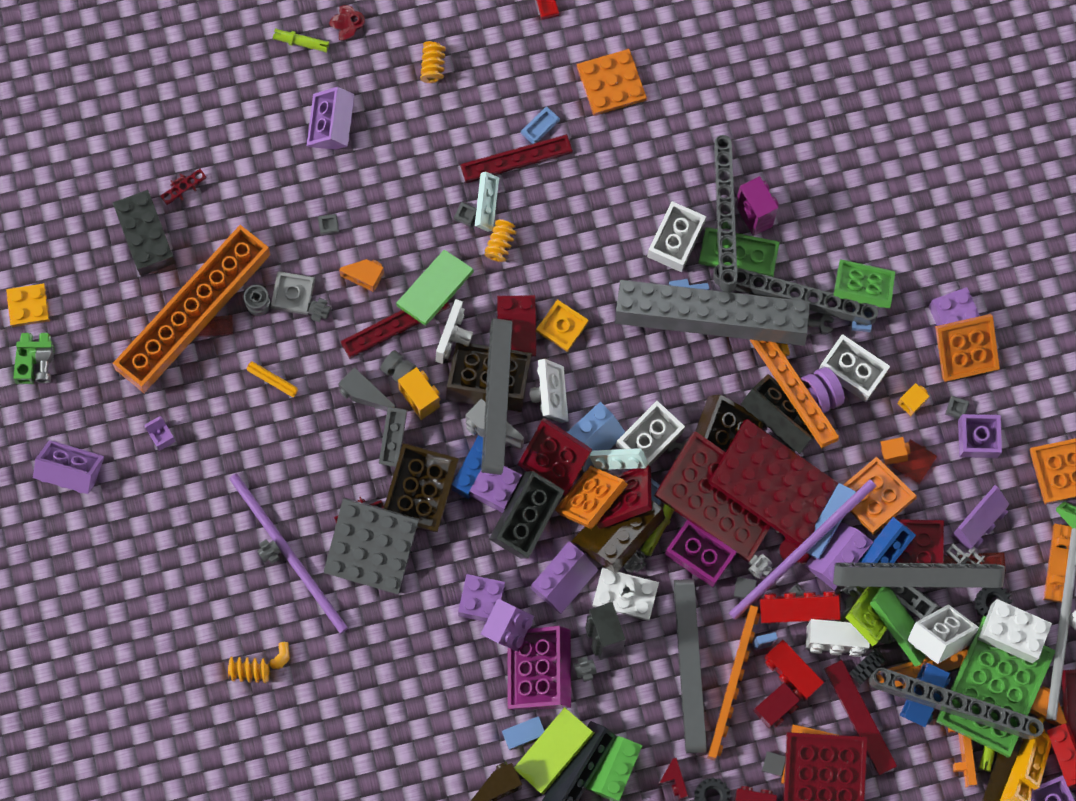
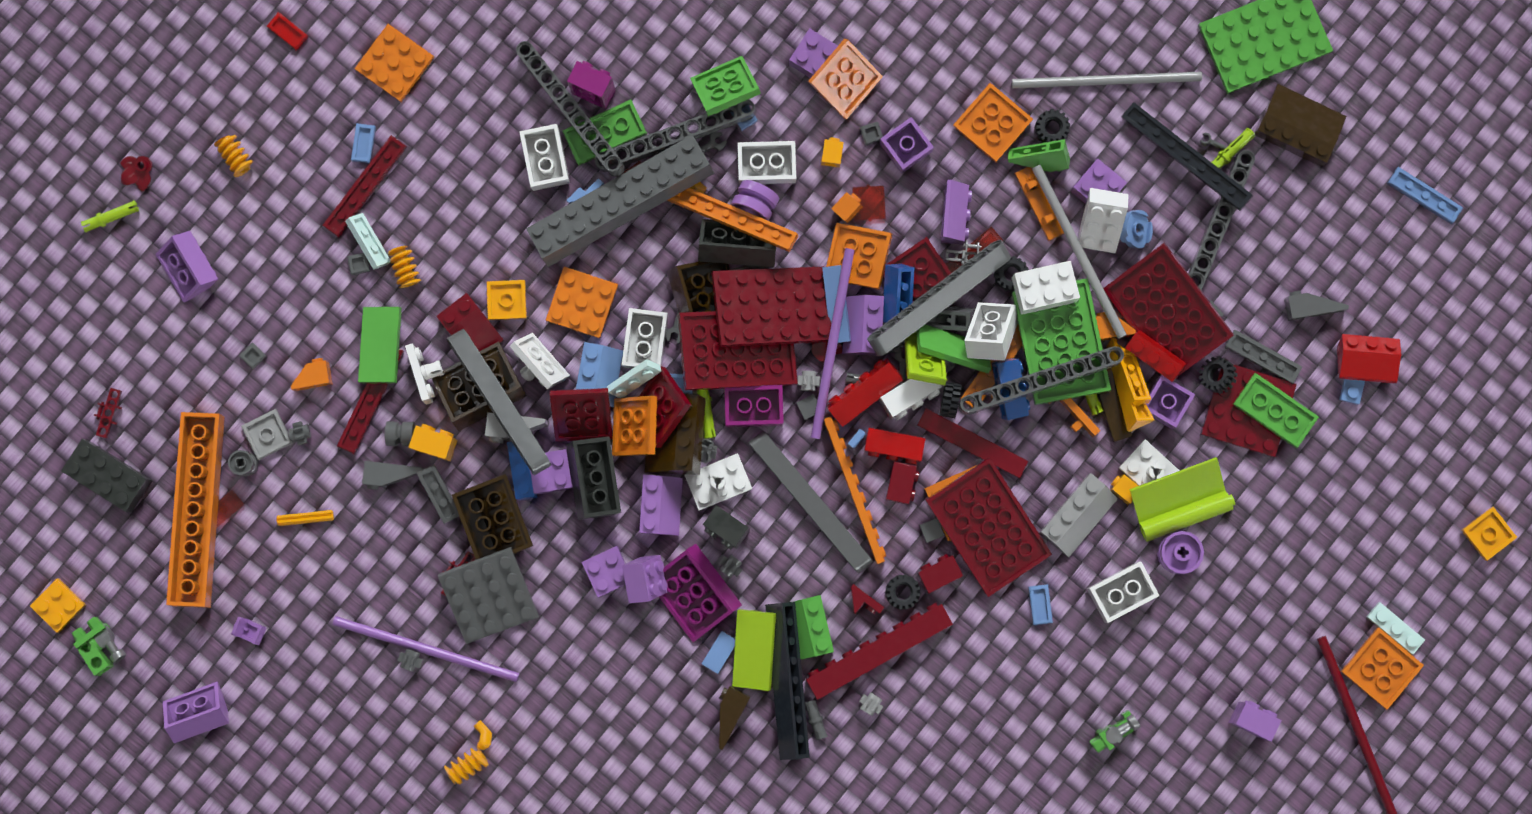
camera: 30 degrees left, 10 degrees up
none -> orange plate [546,267,618,339]

